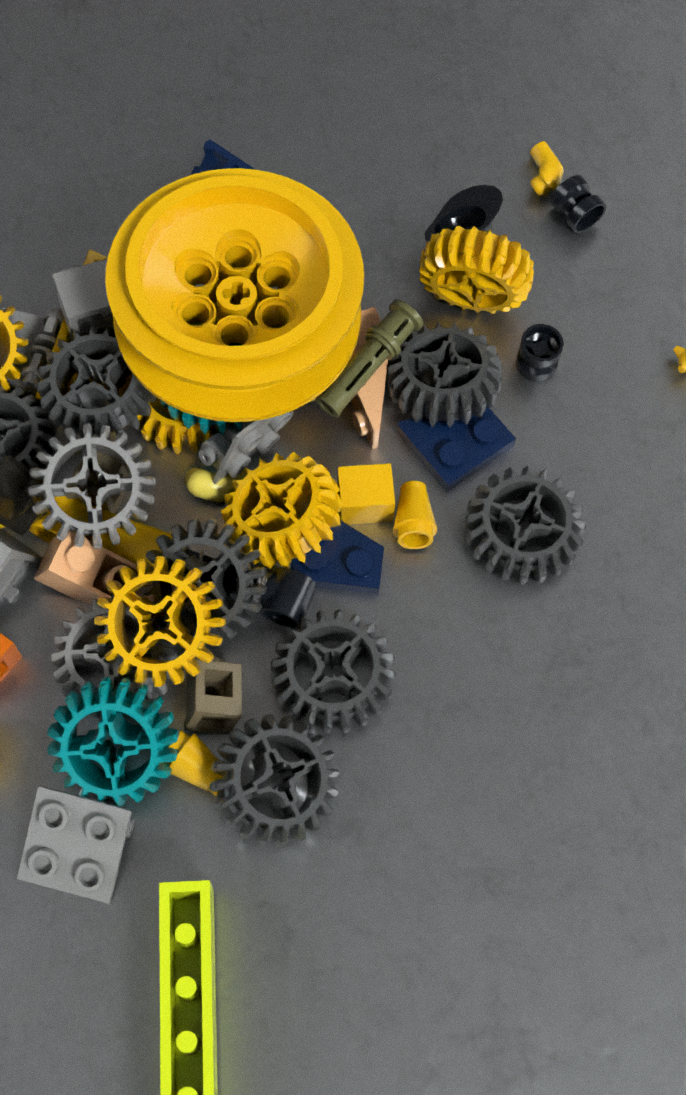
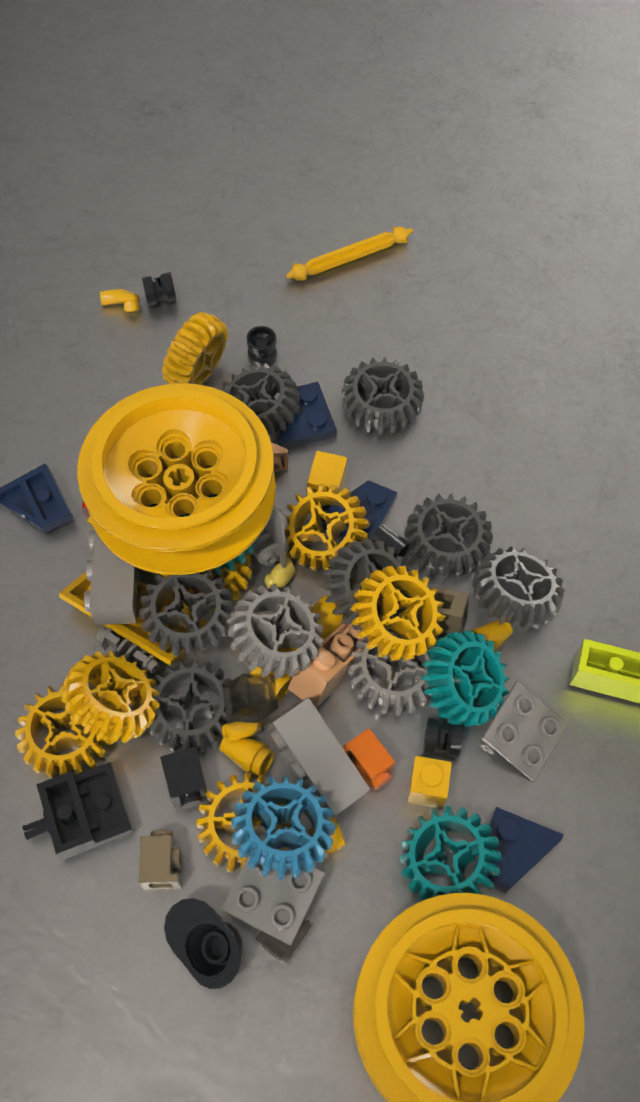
camera: 70 degrees left, 5 degrees down
yellow cone [393,481,437,549] -> none
black piece [424,185,503,242] -> none
none -> black wheel [423,717,464,758]

